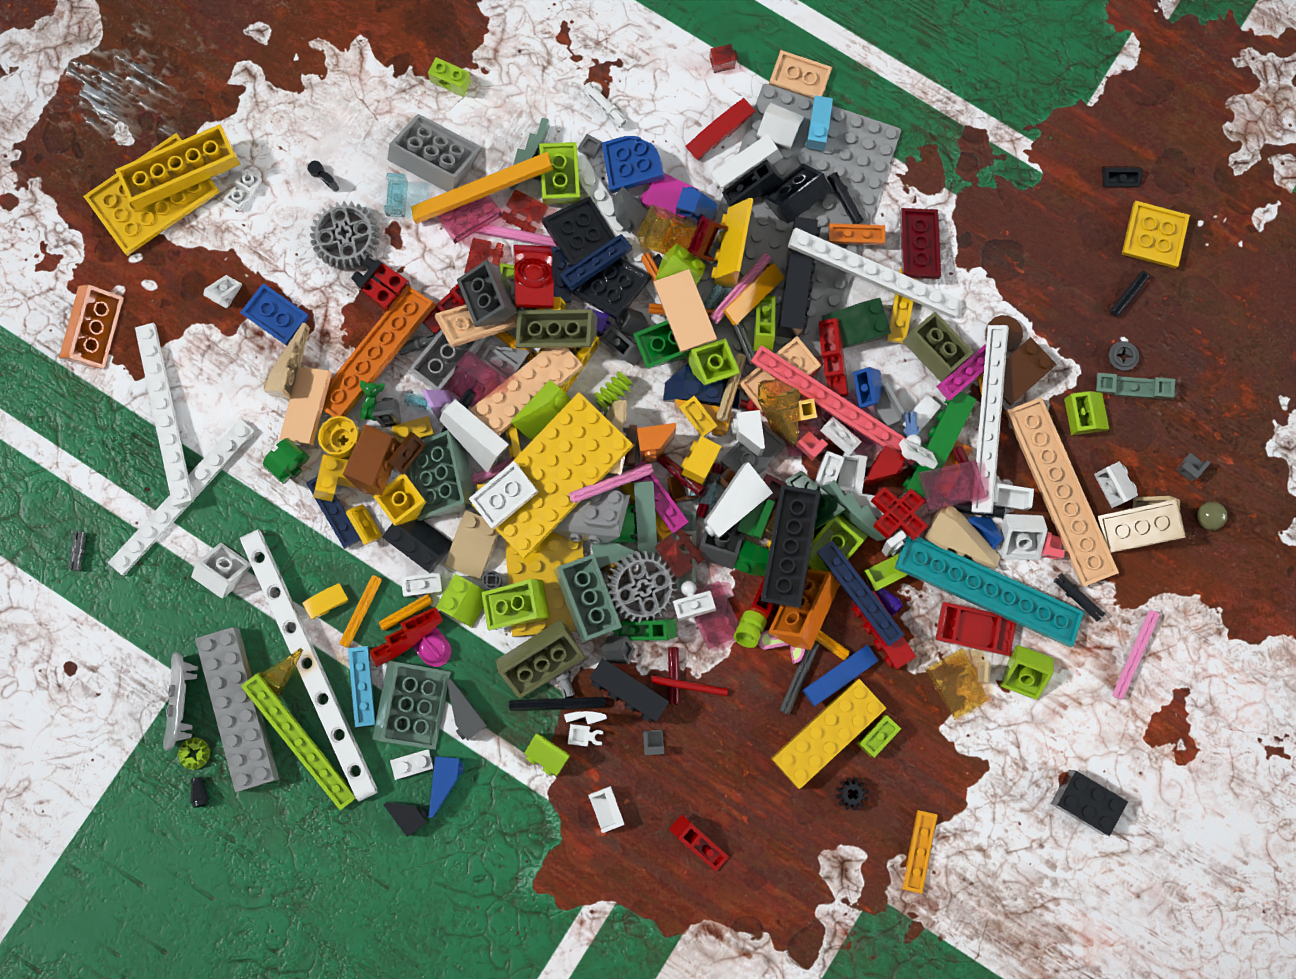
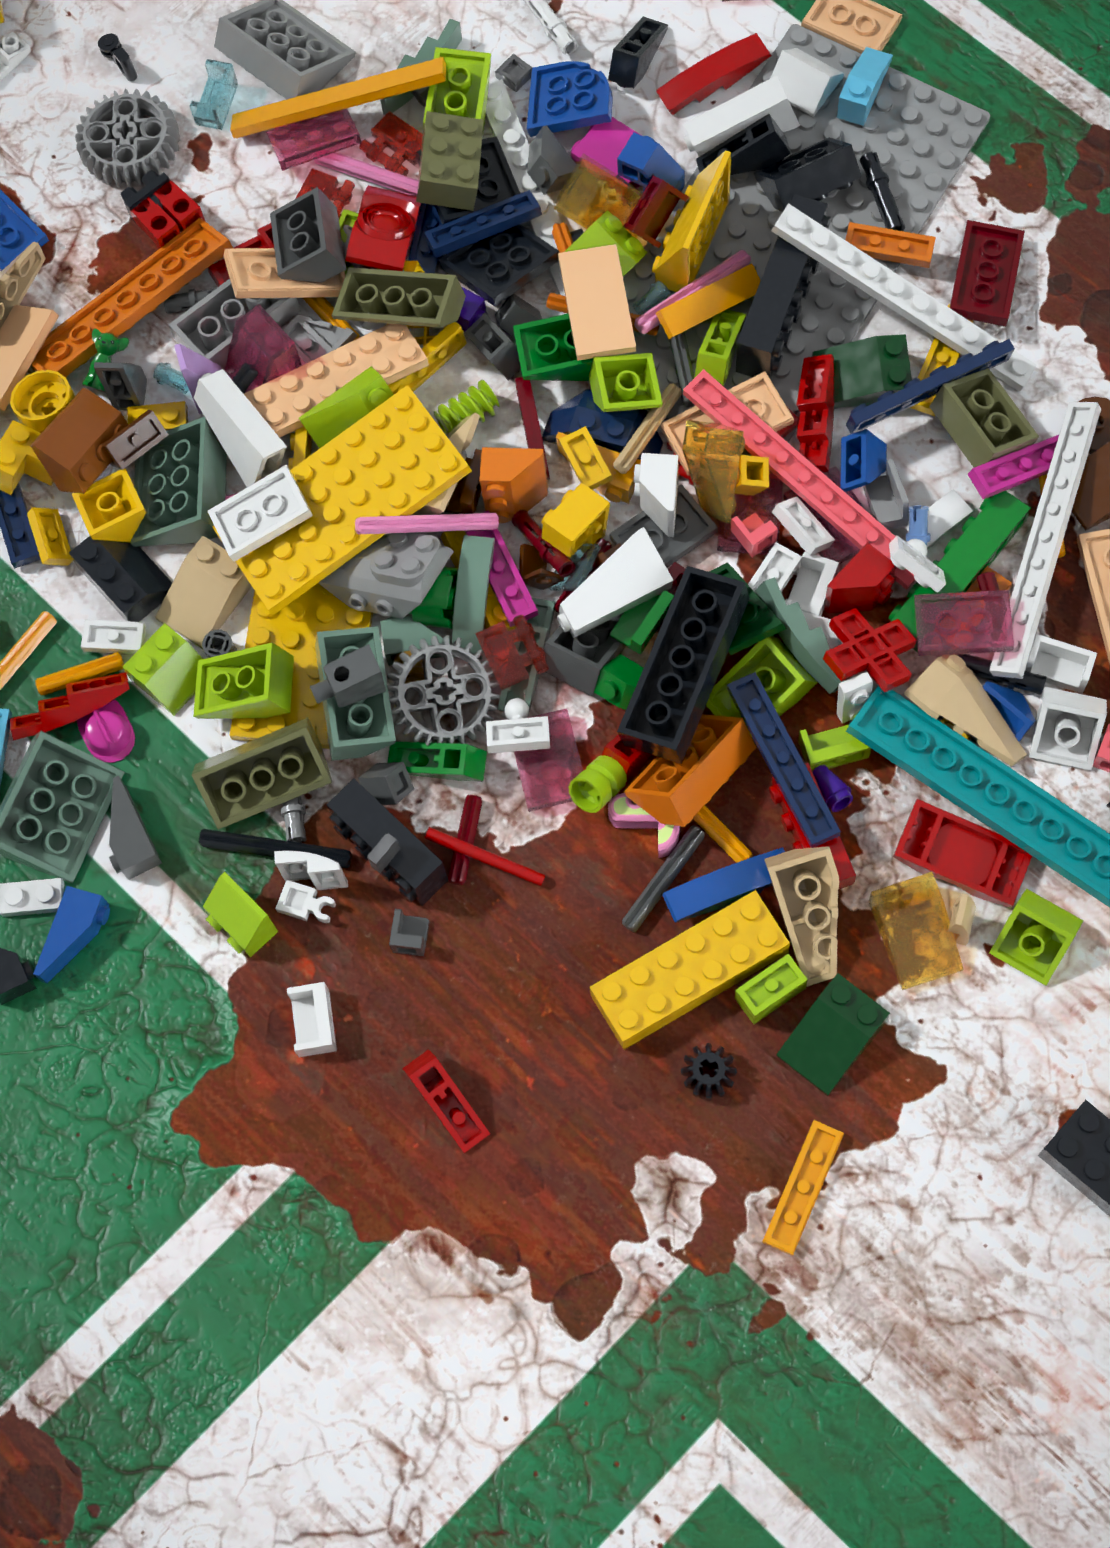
camera: 25 degrees right, 10 degrees down
none -> dark grey torso [310,644,386,707]
none -> flat silver tile [367,833,400,873]
none -> olive brick [416,111,484,211]
none -> dark red beam [515,377,550,480]
none -> black slope [608,16,668,89]
none -> tan wedge [764,847,839,987]
none -> dark green slope [776,973,890,1096]
none -> dark blue plate [846,339,1015,434]

